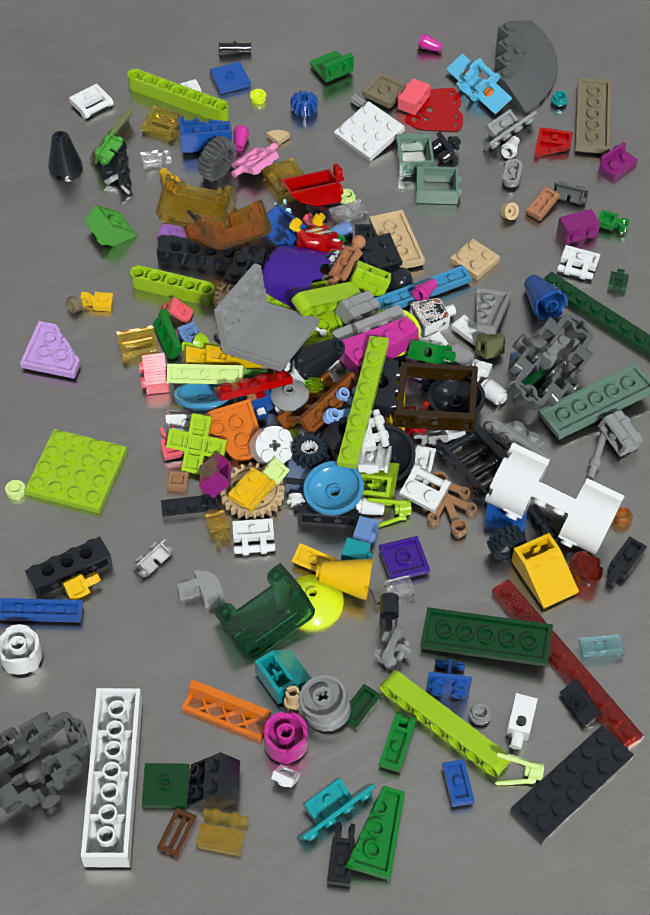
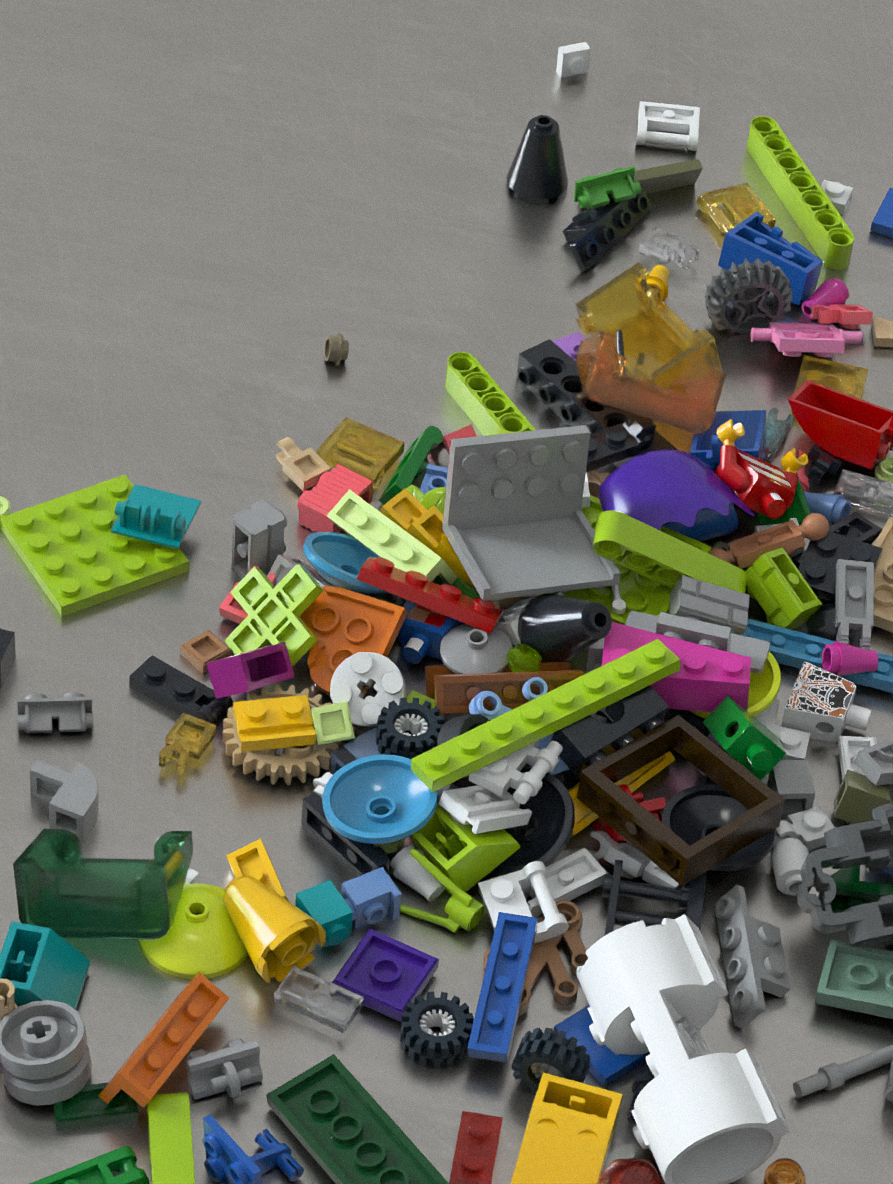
camera: 40 degrees right, 10 degrees down
lavender plate [20,321,80,379] -> none
yellow plate [80,292,114,312] -> none
bright green slope [84,205,137,246] -> none
white plate [232,518,275,556] -> none
black piece [379,592,399,630] -> none
none -> orange fence [98,972,229,1108]
none -> teal hinge [111,484,201,549]
none -> light grey brick [231,499,287,579]
none -> tan plate [276,437,331,491]
none -> black bush [400,991,474,1069]
none -> blue plate [467,912,538,1063]
none -> white plate [556,42,591,78]
none -> coral plate [810,304,873,329]
none -> light grey hinge [835,559,874,650]

